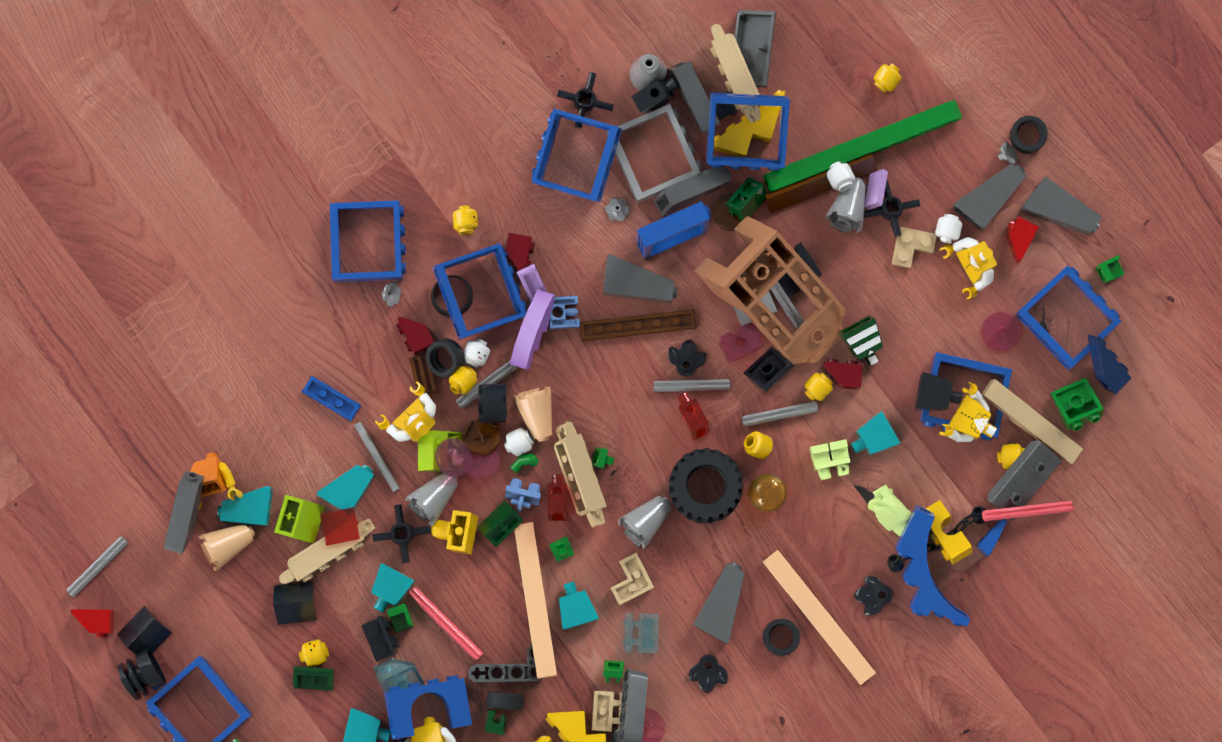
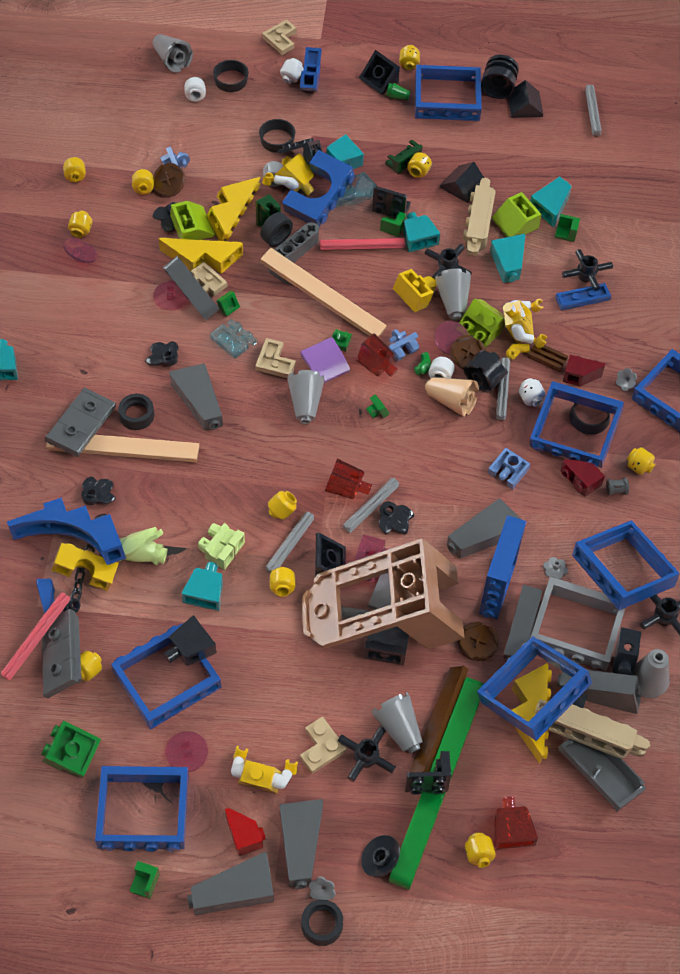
camera: 130 degrees right, 25 degrees down
red slope [71,609,114,637] -> none
dark grey slope [164,471,204,554] -> none
orange torso [190,452,243,510] -> none
light nougat cone [198,524,255,571] -> none
clear red piece [320,507,360,546] -> none
light grey bar [354,422,400,492] -> none
black tyre [426,338,464,377] -> none
clear pink piece [436,438,472,477] -> none
yellow head [449,366,477,395] -> none
dark green hinge [476,500,524,547] -> none
slope [510,290,555,369] -> none
lavender tile [517,264,547,302] -> none
tan hinge [554,421,607,527] -> none
teal torso [559,581,599,630] -> none
reddish brown tile [580,309,696,342] -> none
black tyre [669,448,744,524] -> none
dark green hinge [726,177,767,222] -> none
clear yellow cylinder [748,473,787,513] -> none
dark red slope [822,359,863,390] -> none
white head [827,162,855,192] -> none
dark green torso [837,315,883,365] -> none
lavender tile [864,169,888,210] -> none
white head [935,214,962,244] -> none
torso [939,382,997,442] -> none
tan slope [982,379,1083,465] -> none
dark blue slope [1087,335,1132,394] -> none
none -> dark grey container [45,388,116,457]
none -> medium lavender slope [301,337,350,383]
none -> black dish [361,835,400,877]
none -> black bracket [405,751,451,795]
none -> clear red torso [494,796,538,850]
none -> yellow arm [506,344,530,360]
none -> green panel [555,214,581,242]
none -> black bar [562,249,613,291]
none -> dark grey bush [606,477,629,496]

